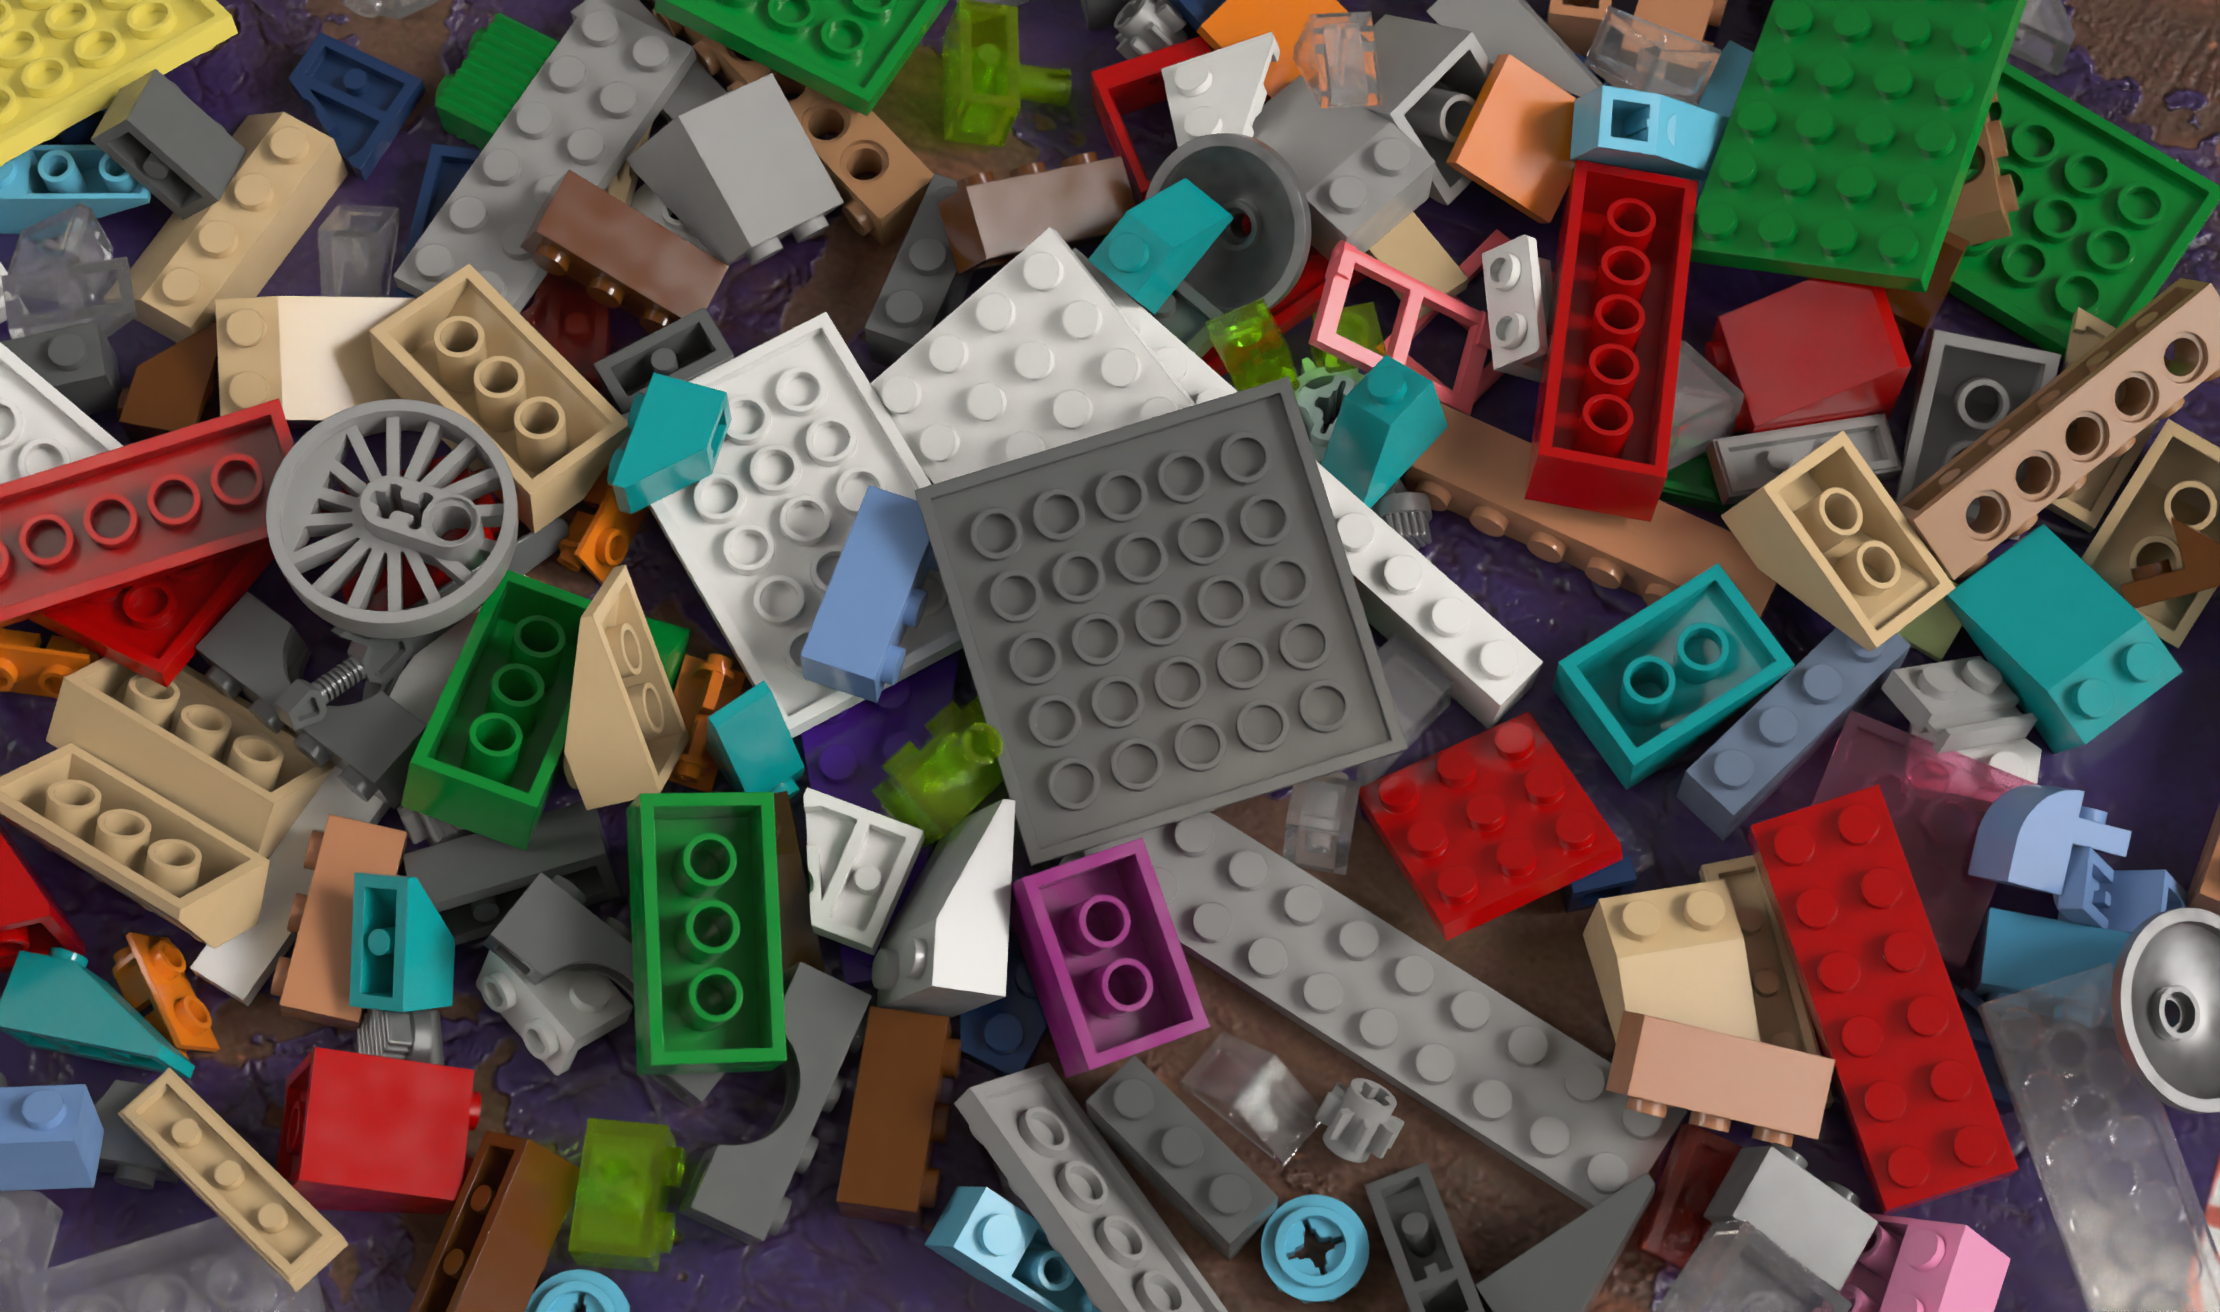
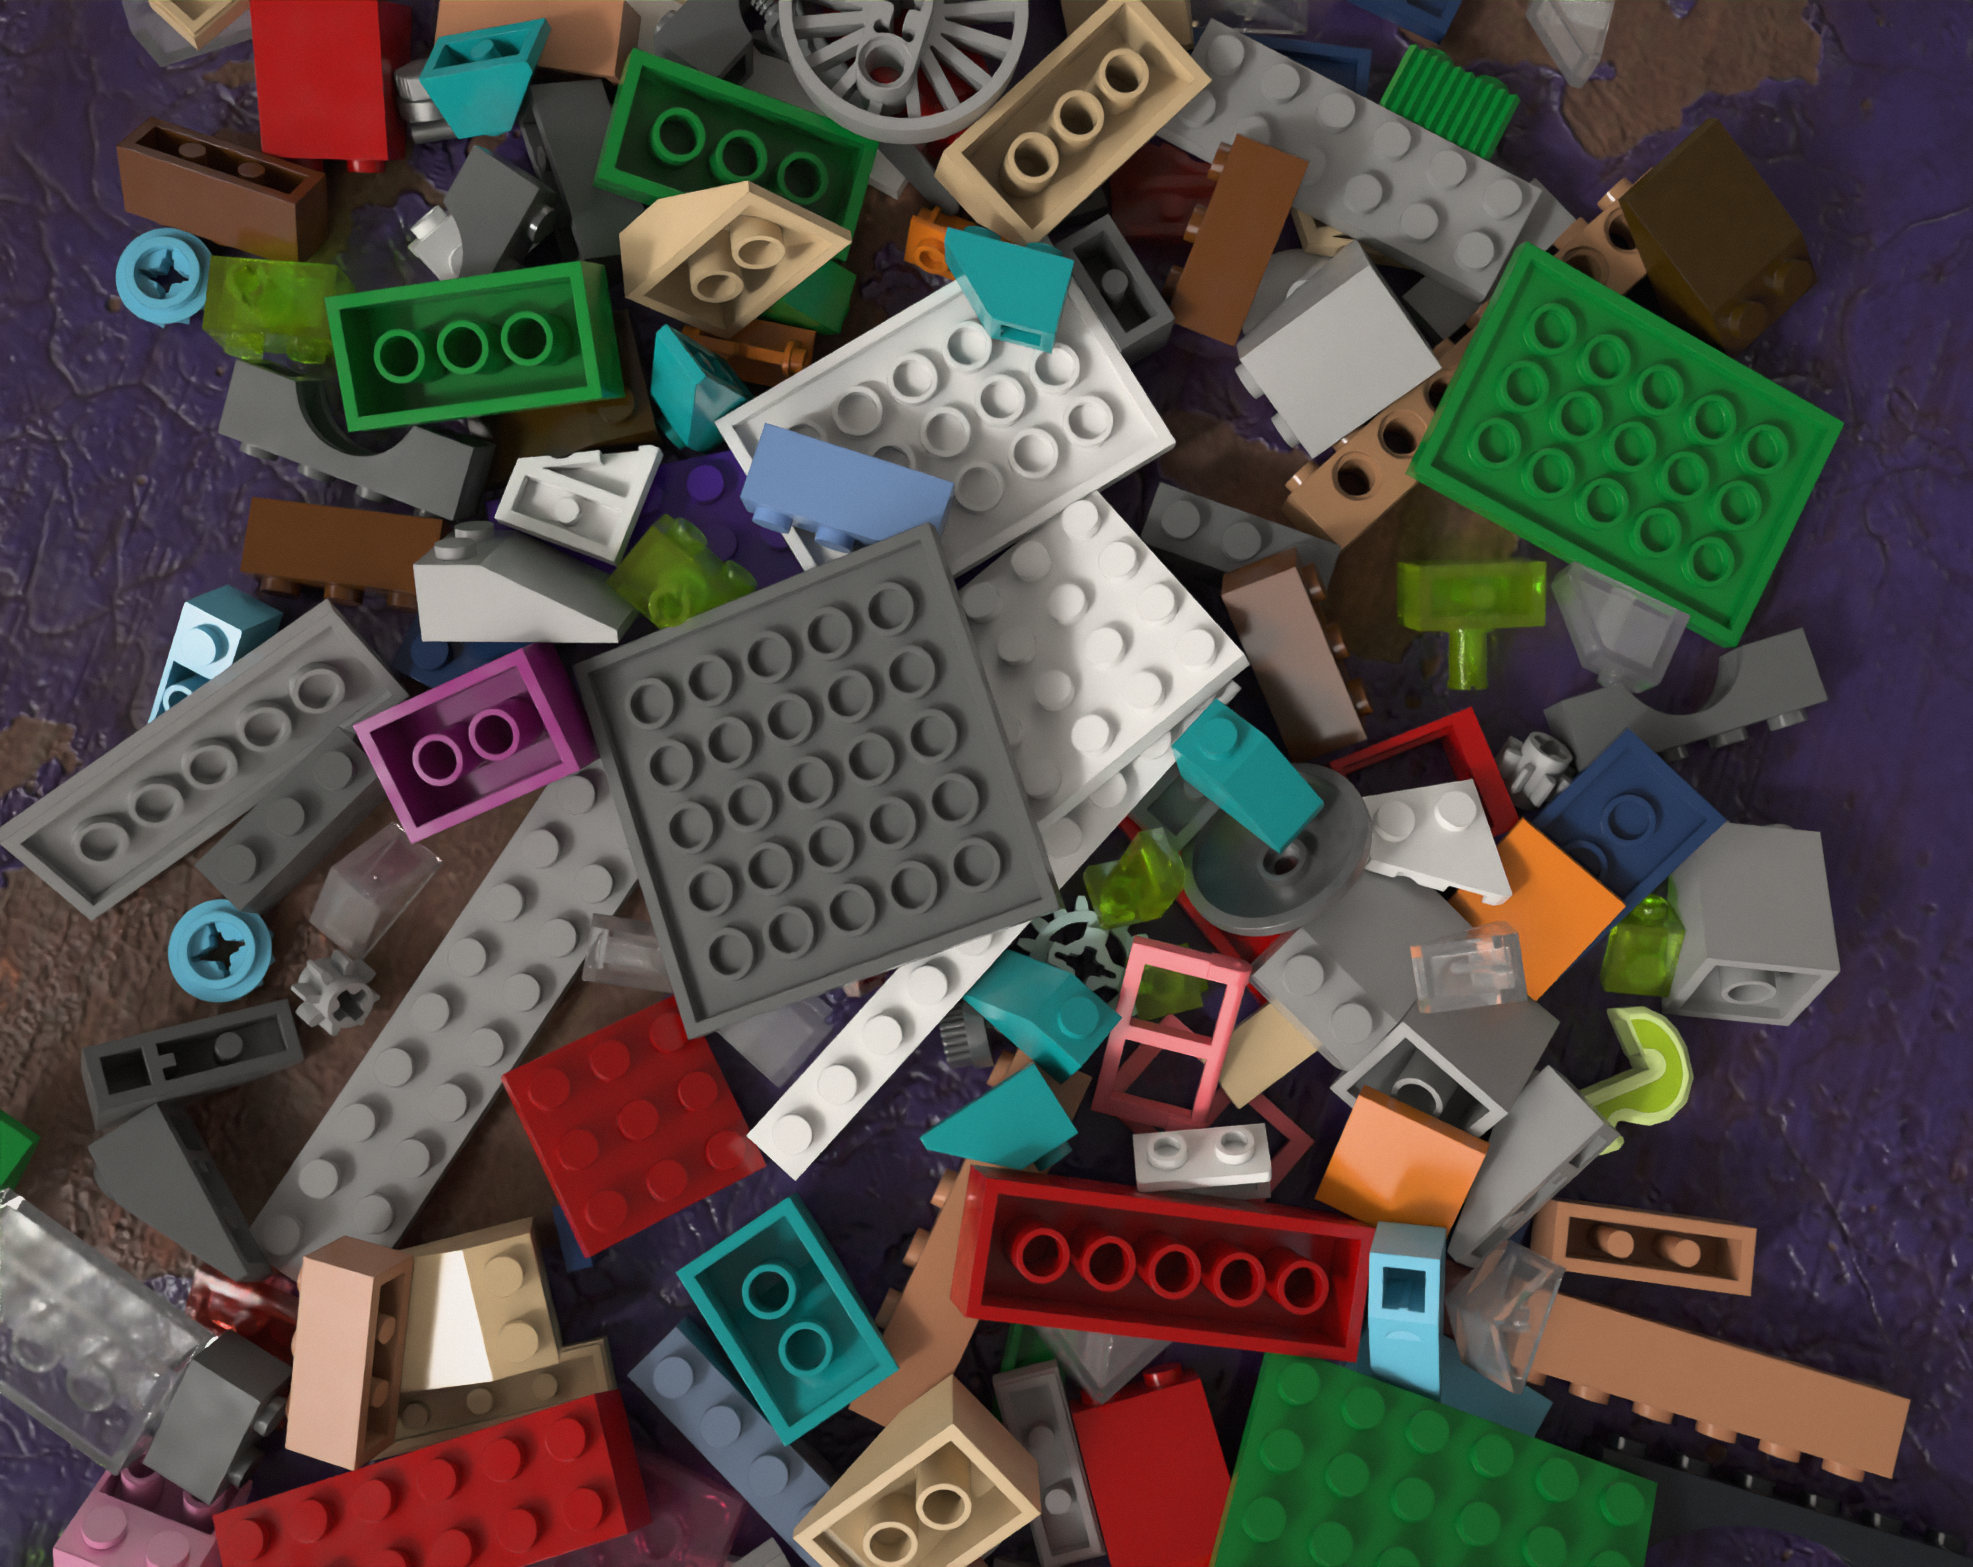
camera: 80 degrees right, 15 degrees up
none -> teal slope [920,1062,1078,1172]

